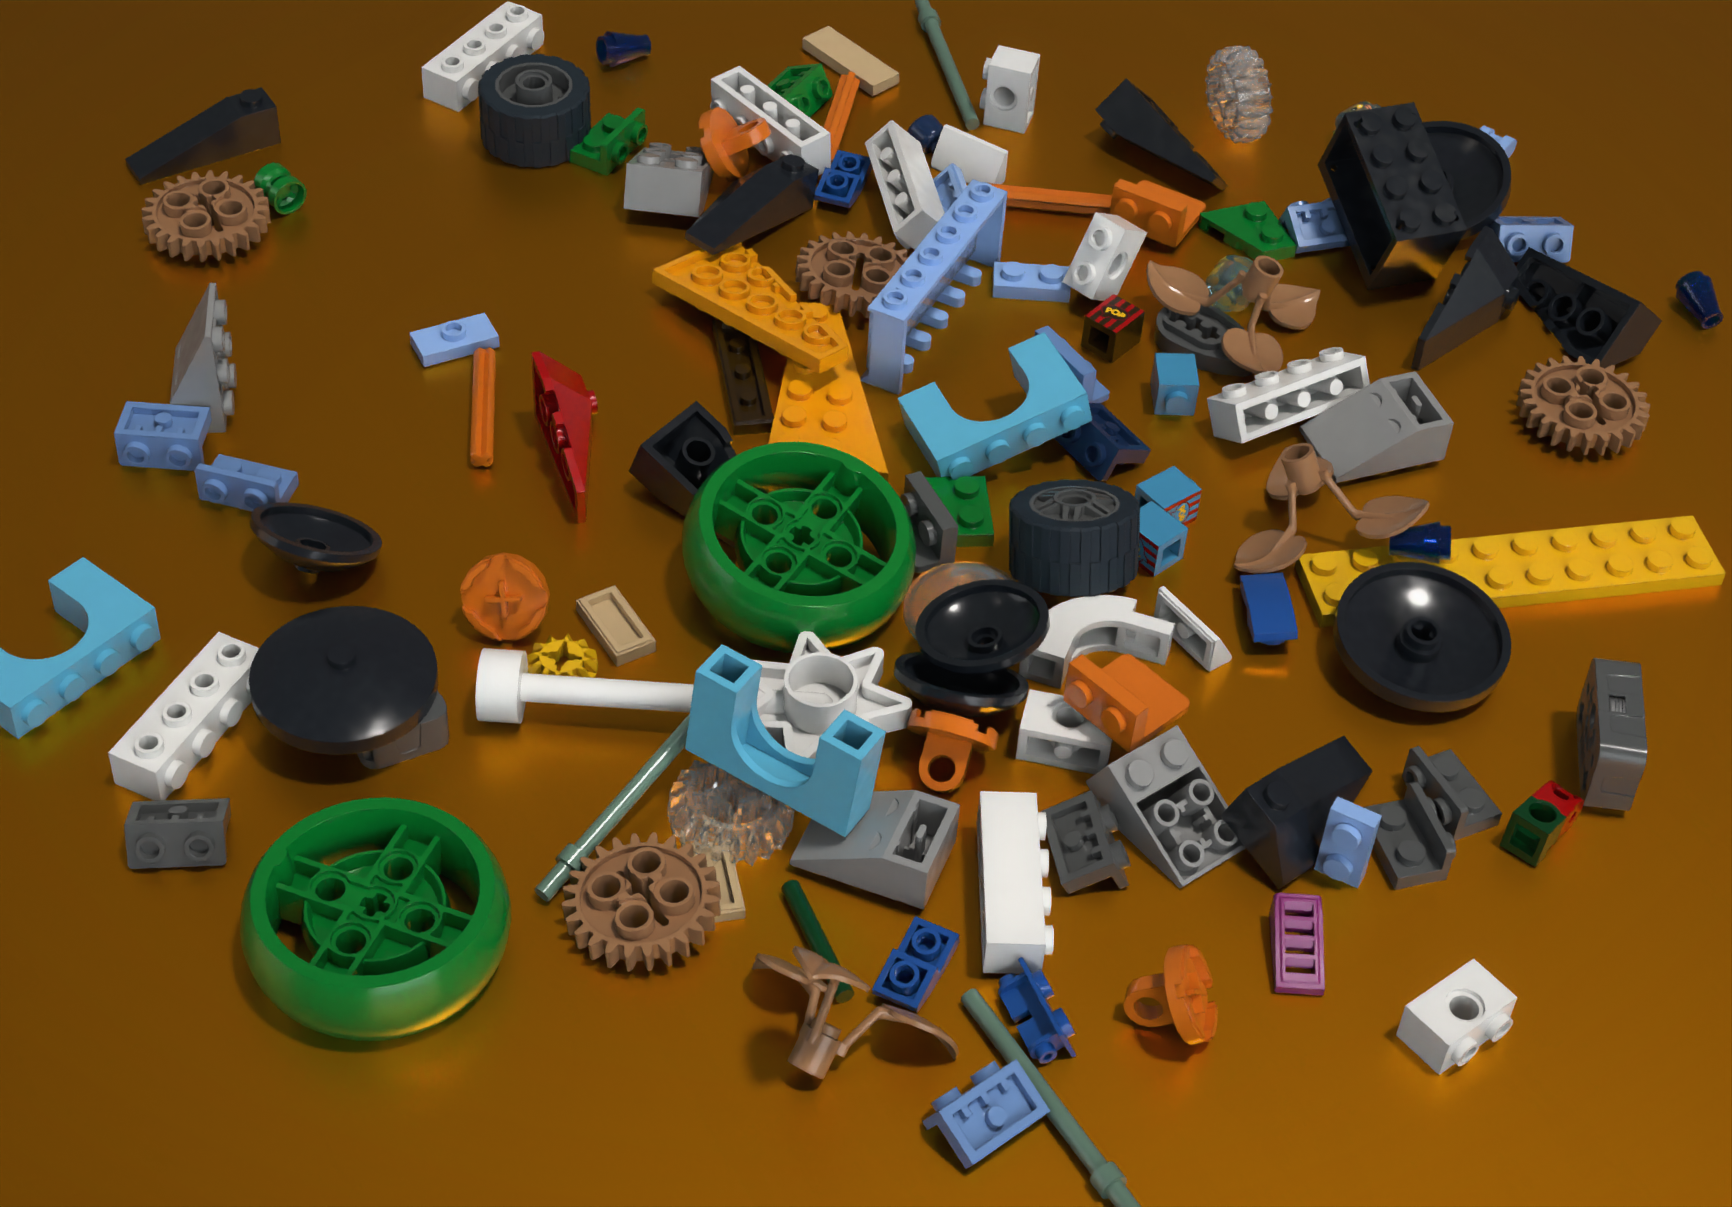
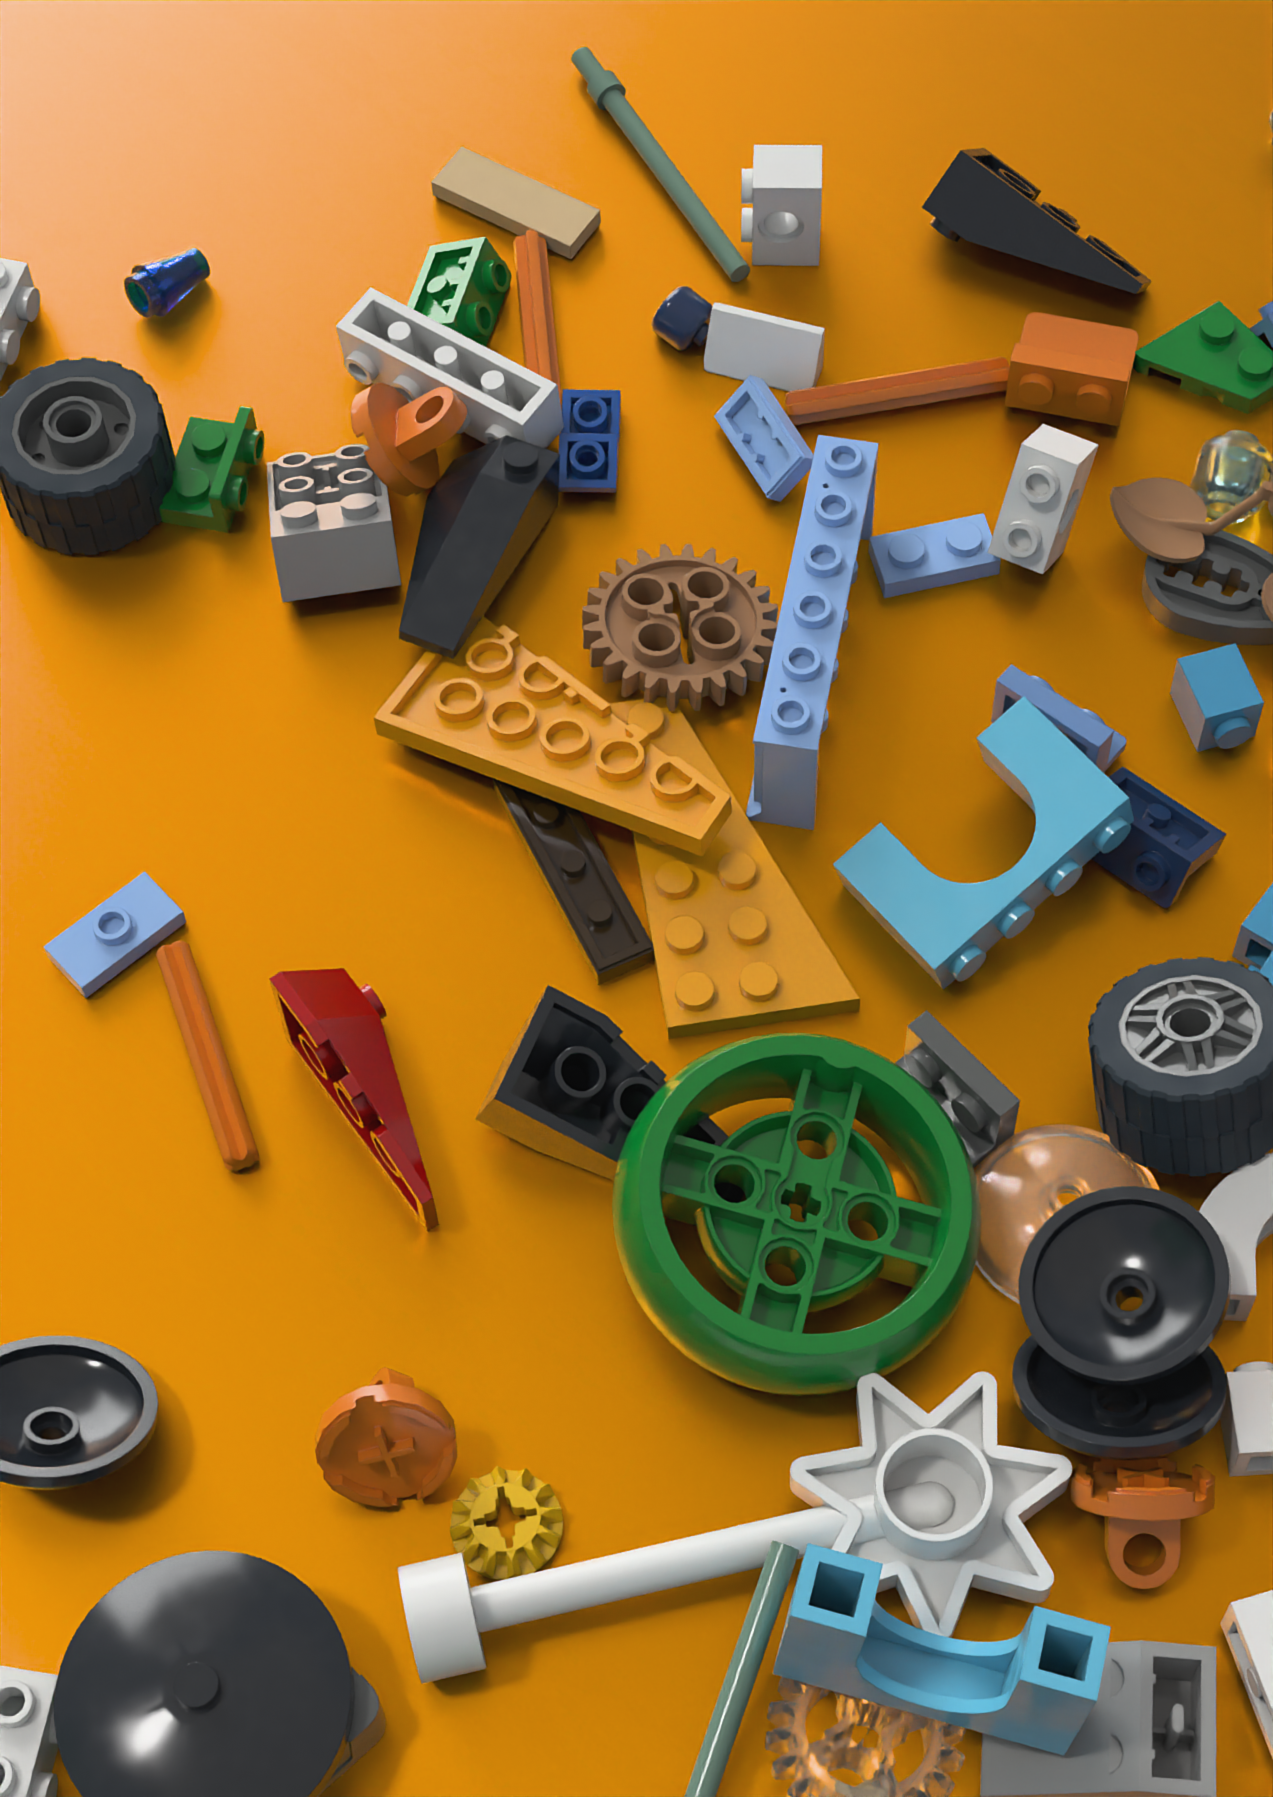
camera: 10 degrees left, 15 degrees up
tan tile [576,585,656,667] -> none
white brick [865,120,945,250] -> none
green wing [925,476,994,547] -> none
dark brown brick [1081,294,1145,363] -> none
clear gear [1205,45,1273,144] -> none

